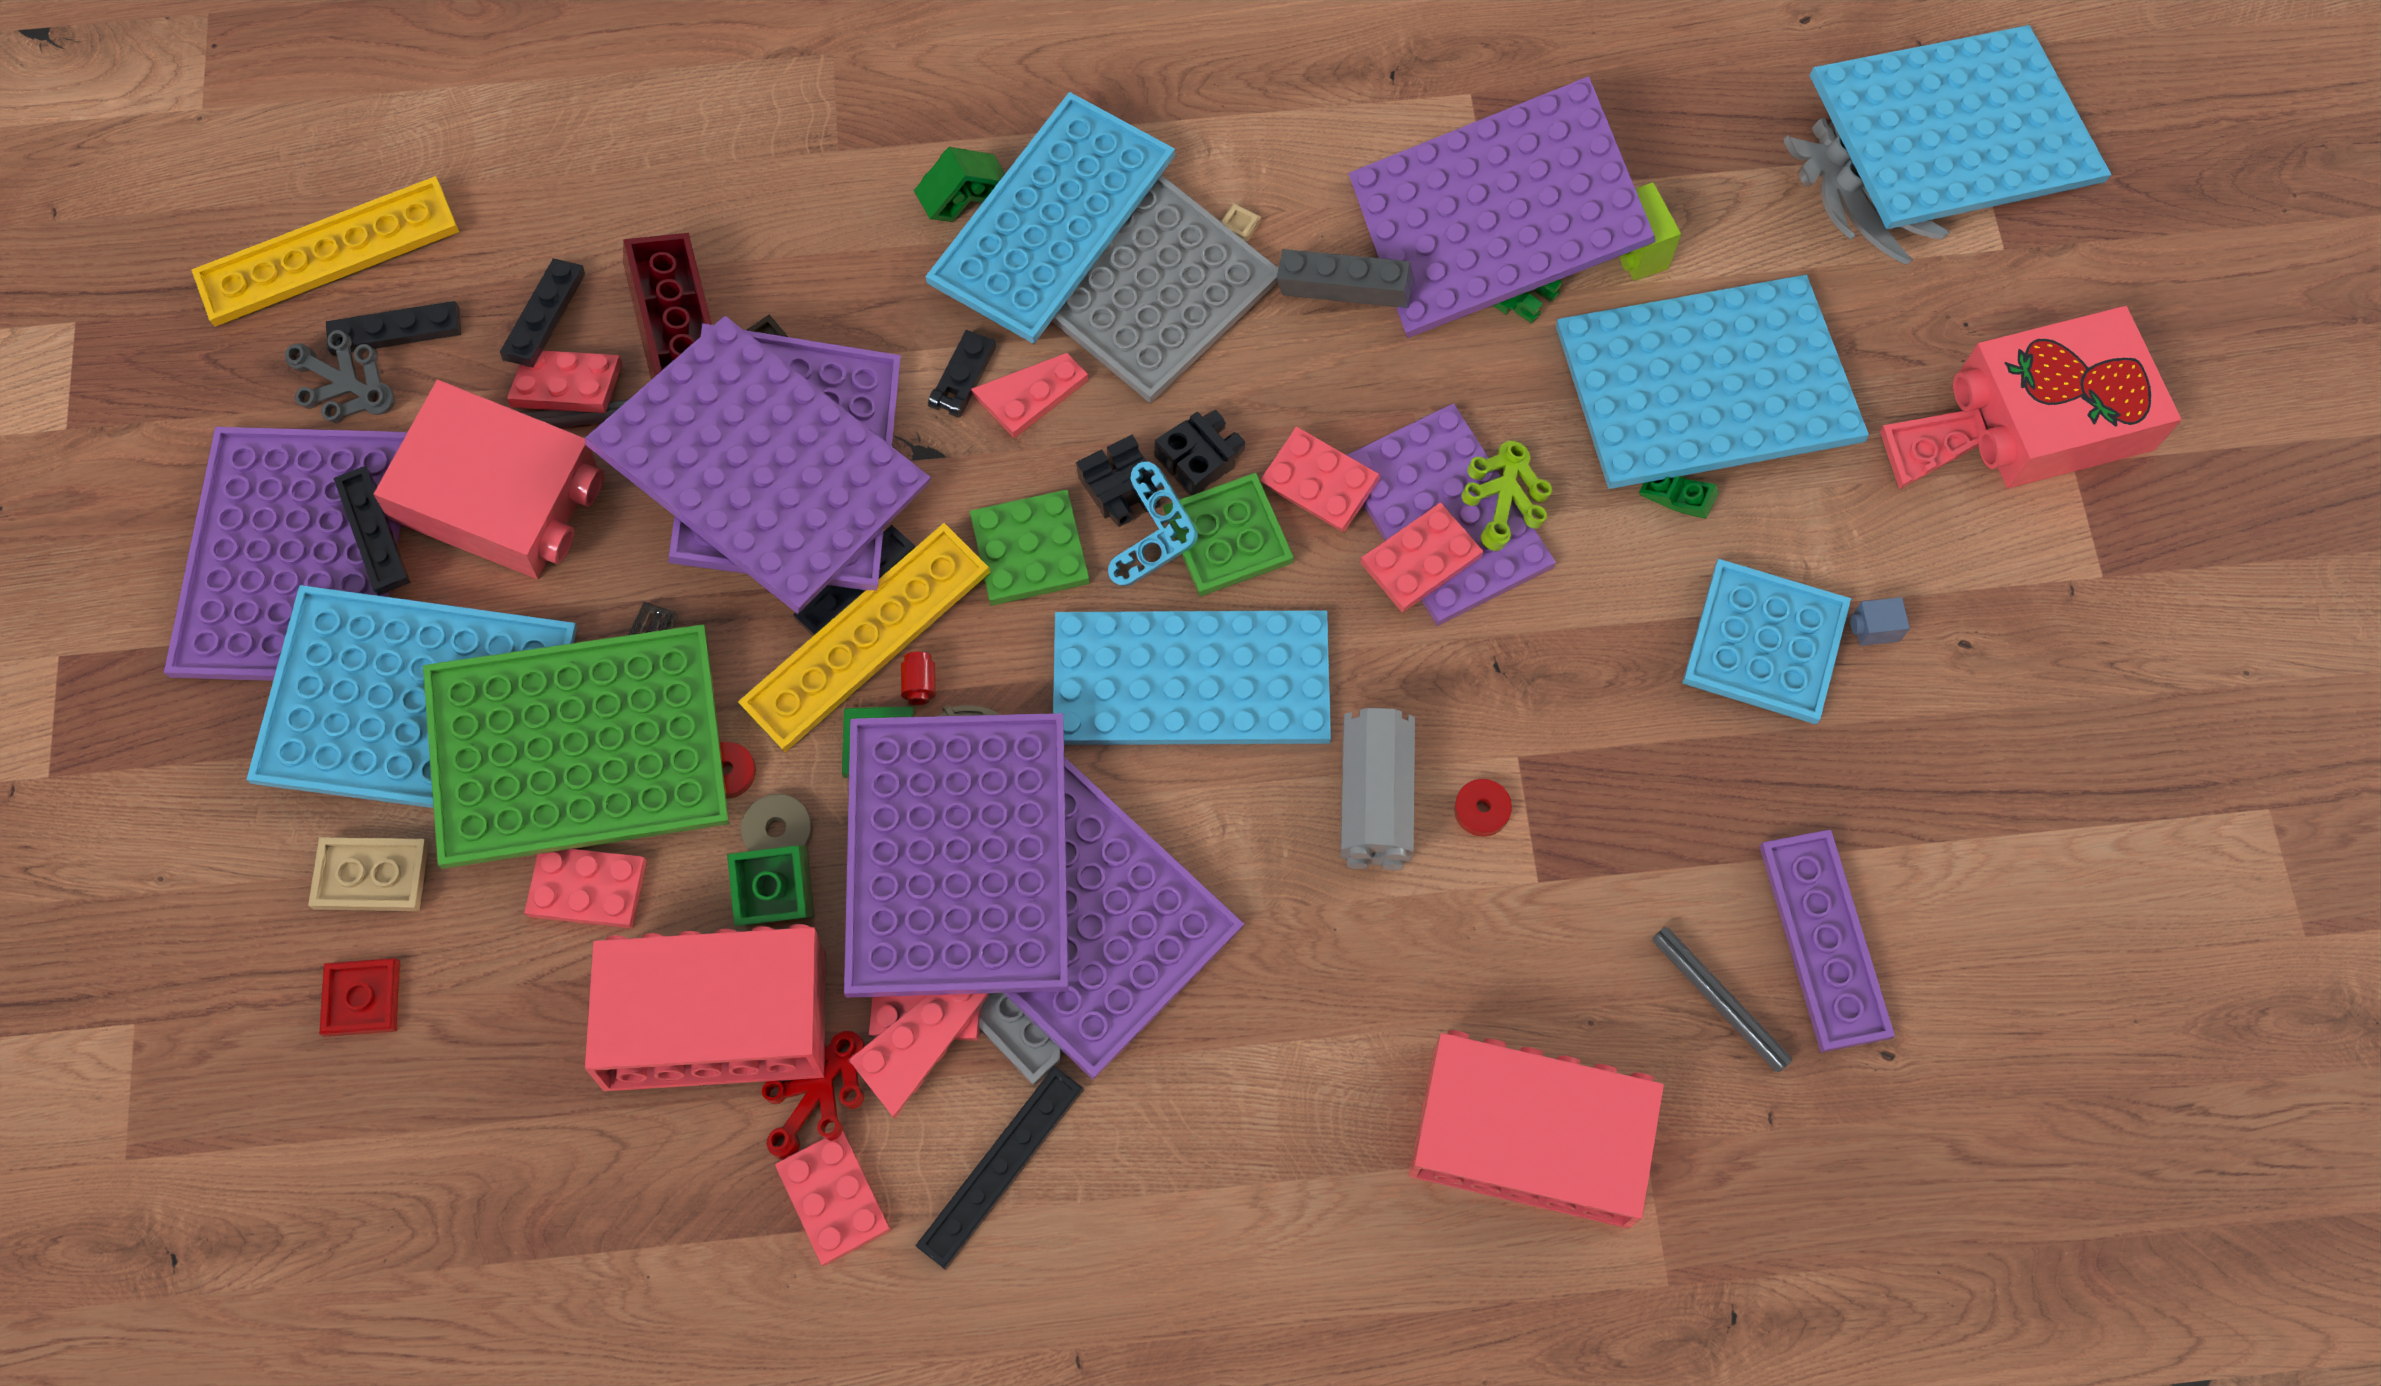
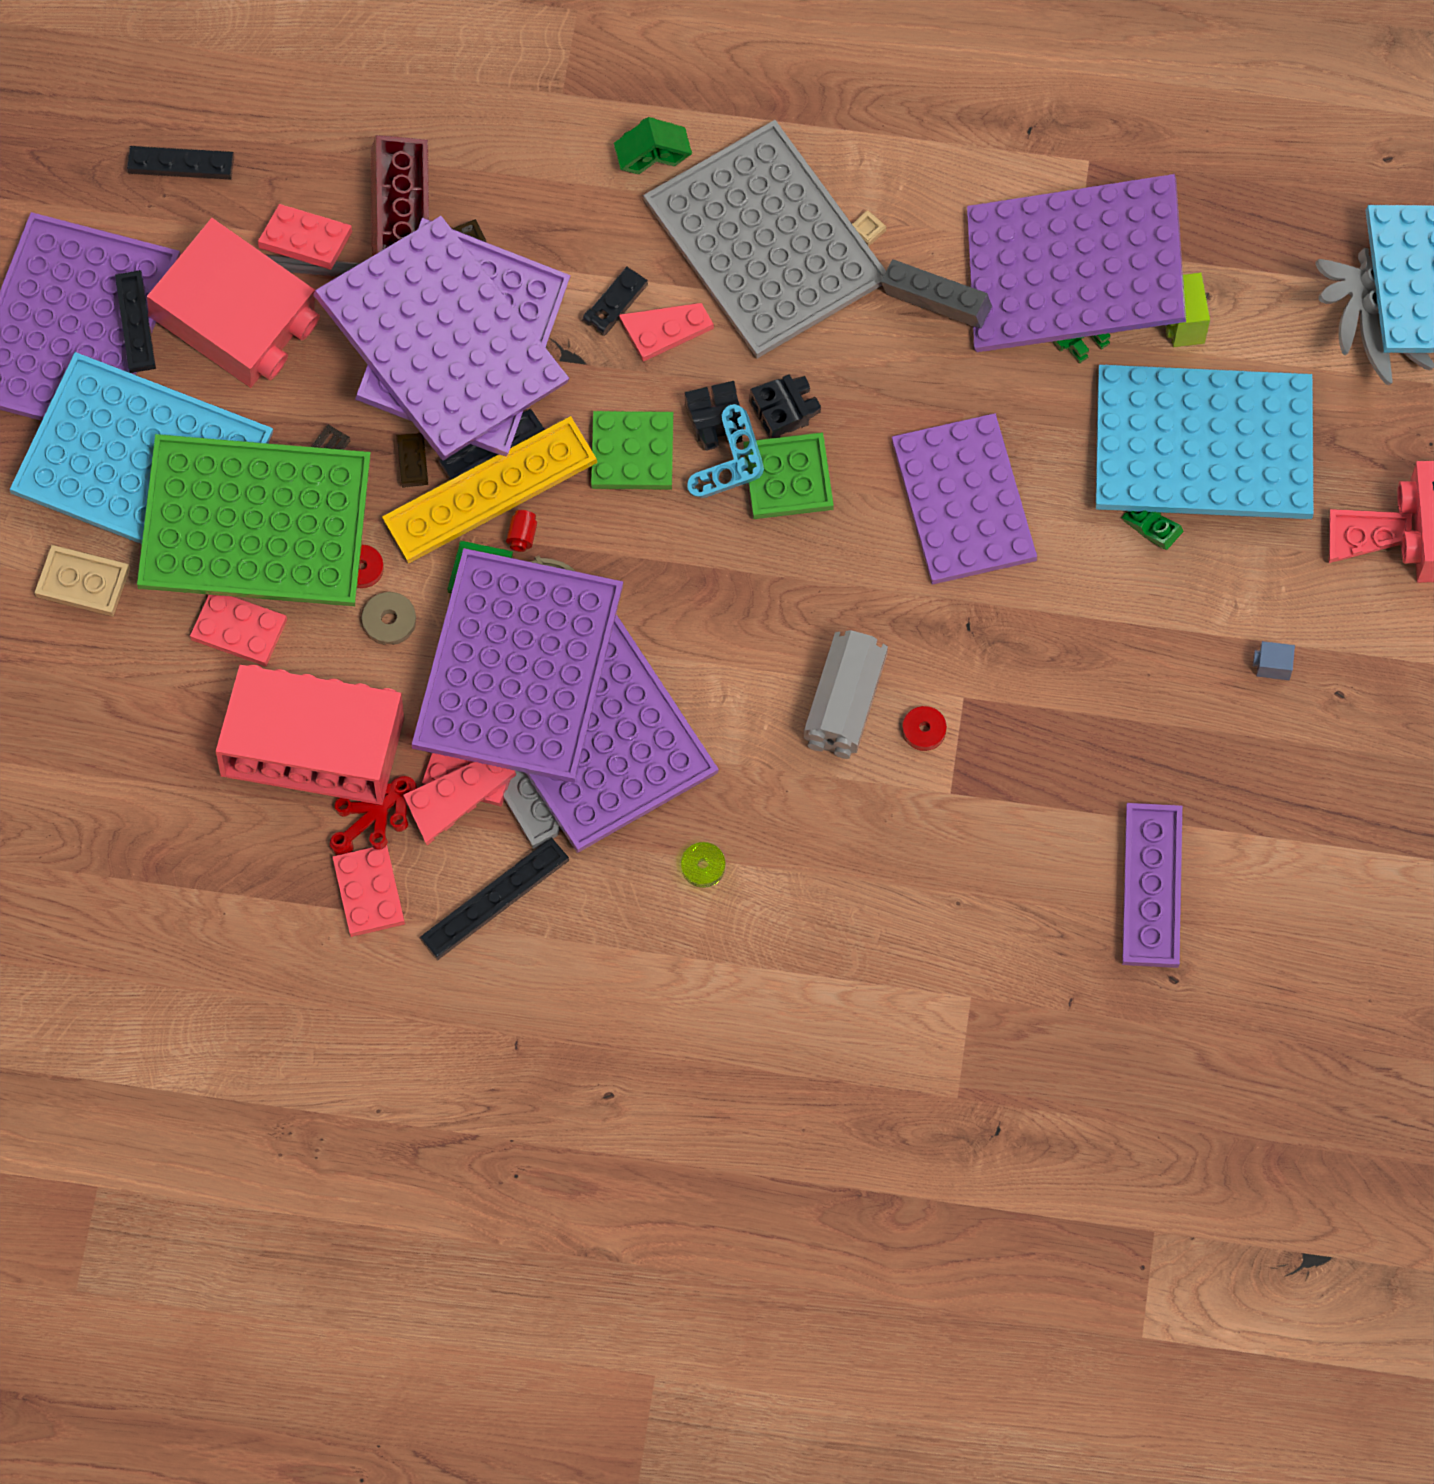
camera: 15 degrees right, 0 degrees up
yellow plate [191,176,460,327] -> none
dark grey plant [285,330,395,423] -> none
red tile [319,958,400,1037] -> none
black plate [500,258,585,368] -> none
green brick [727,845,815,926] -> none
medium azure plate [925,92,1175,344] -> none
medium azure plate [1053,611,1331,745] -> none
coral plate [1260,427,1381,533] -> none
coral plate [1360,502,1484,613] -> none
coral brick [1408,1030,1664,1229] -> none
lime plant [1461,441,1552,551] -> none
dark grey axle [1653,927,1792,1072] -> none
medium azure plate [1682,559,1851,725] -> none
none -> dark brown plate [397,433,429,488]
none -> clear neon green piece [681,842,726,888]

